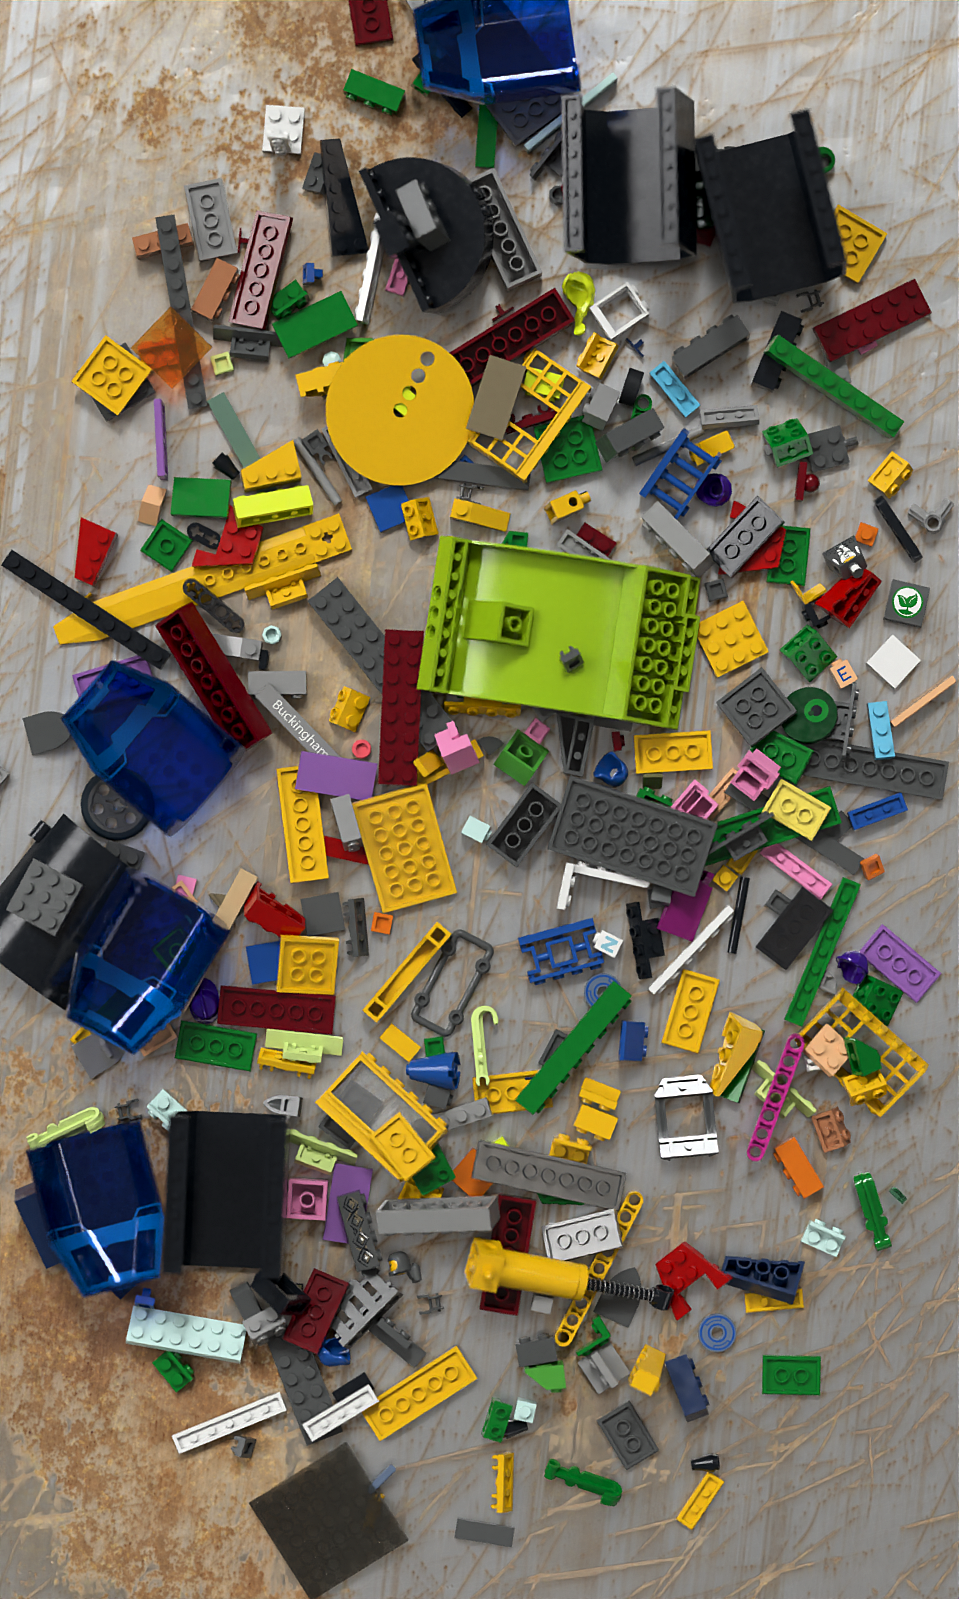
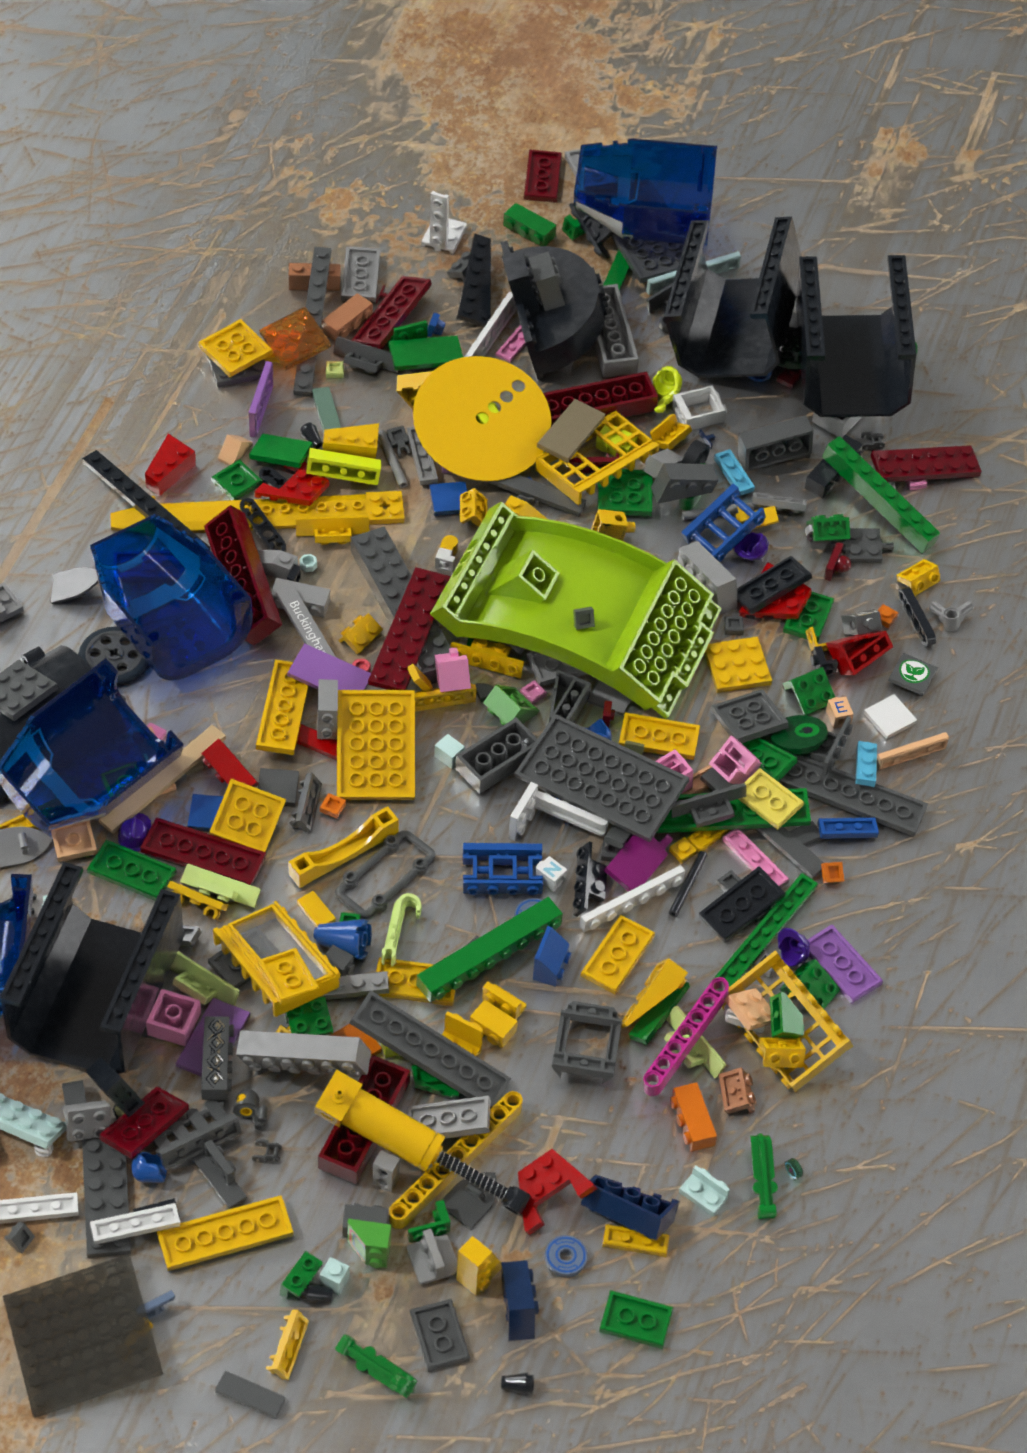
camera: 10 degrees right, 35 degrees down
yellow tile [676,1471,724,1530] -> none
yellow plate [835,204,888,284] -> none
none -> white leg [435,535,458,572]

